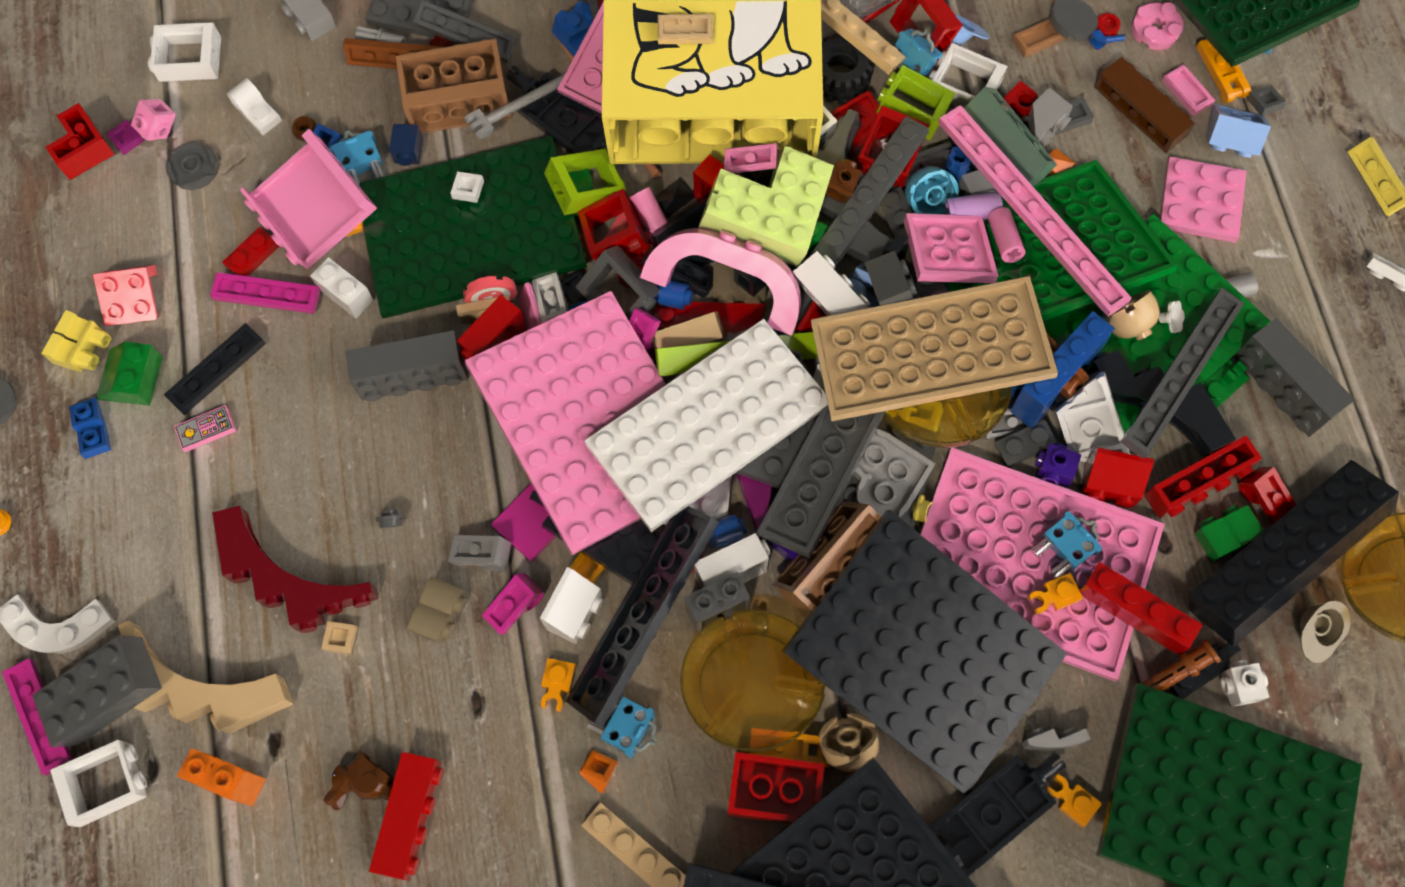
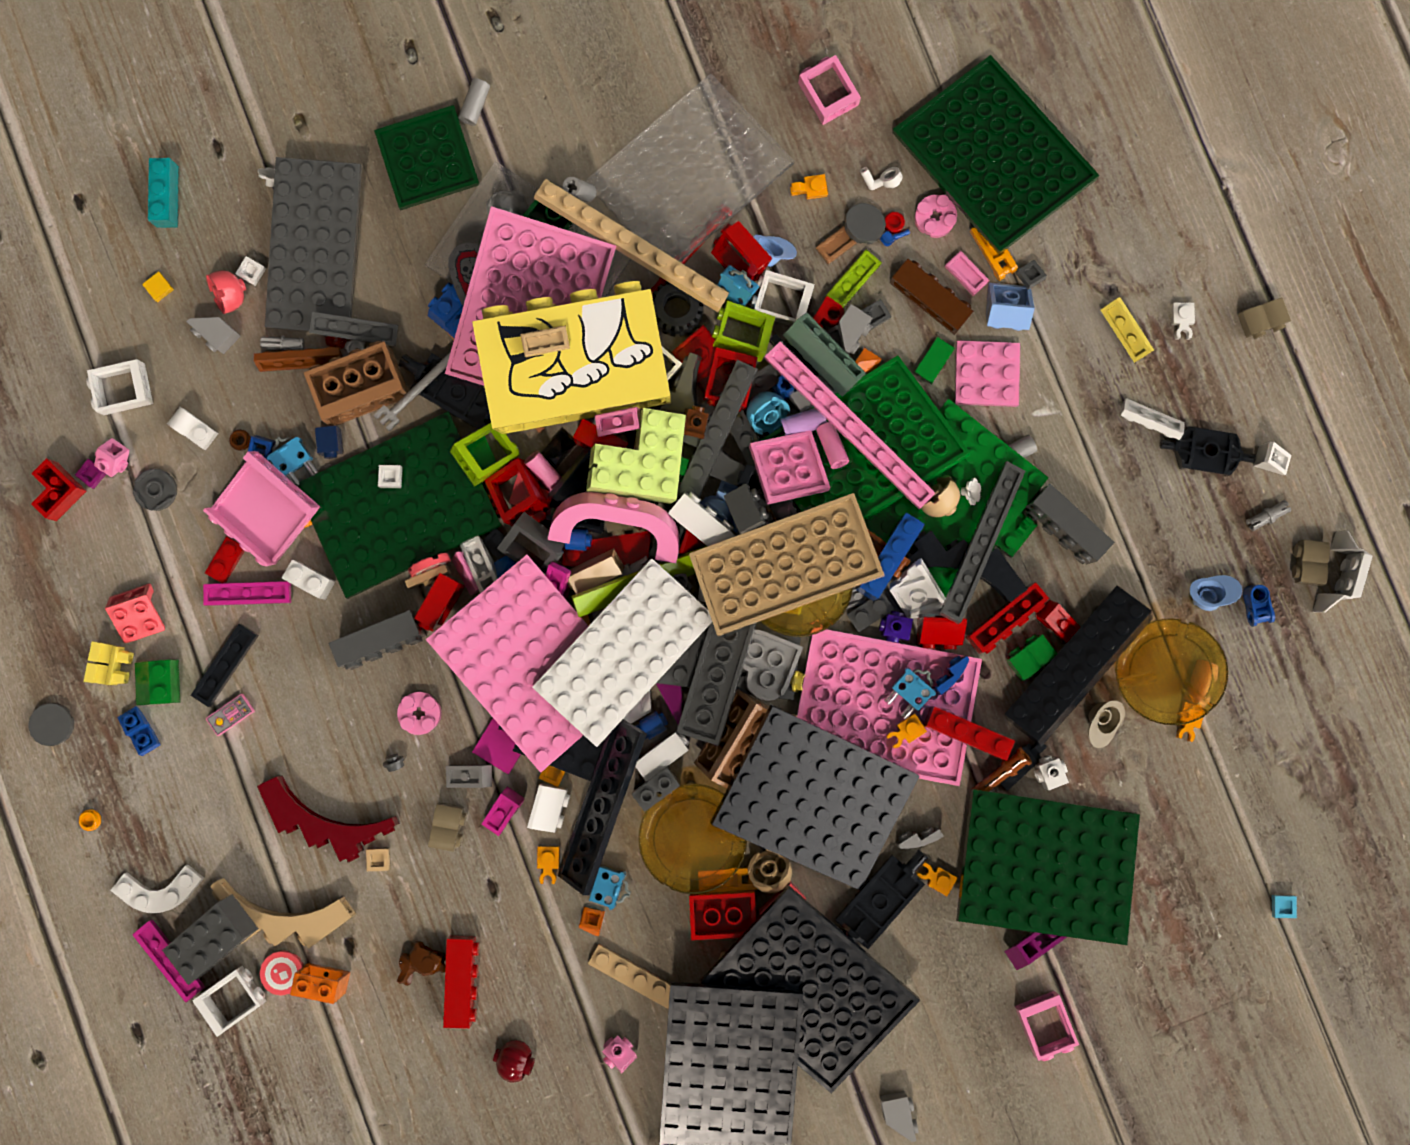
camera: 15 degrees left, 15 degrees up
none -> coral tile [259,950,304,996]
none -> bright pink plate [397,692,442,735]
none -> lime tile [825,249,882,308]
none -> green tile [914,337,955,384]
none -> blue slope [933,655,970,695]

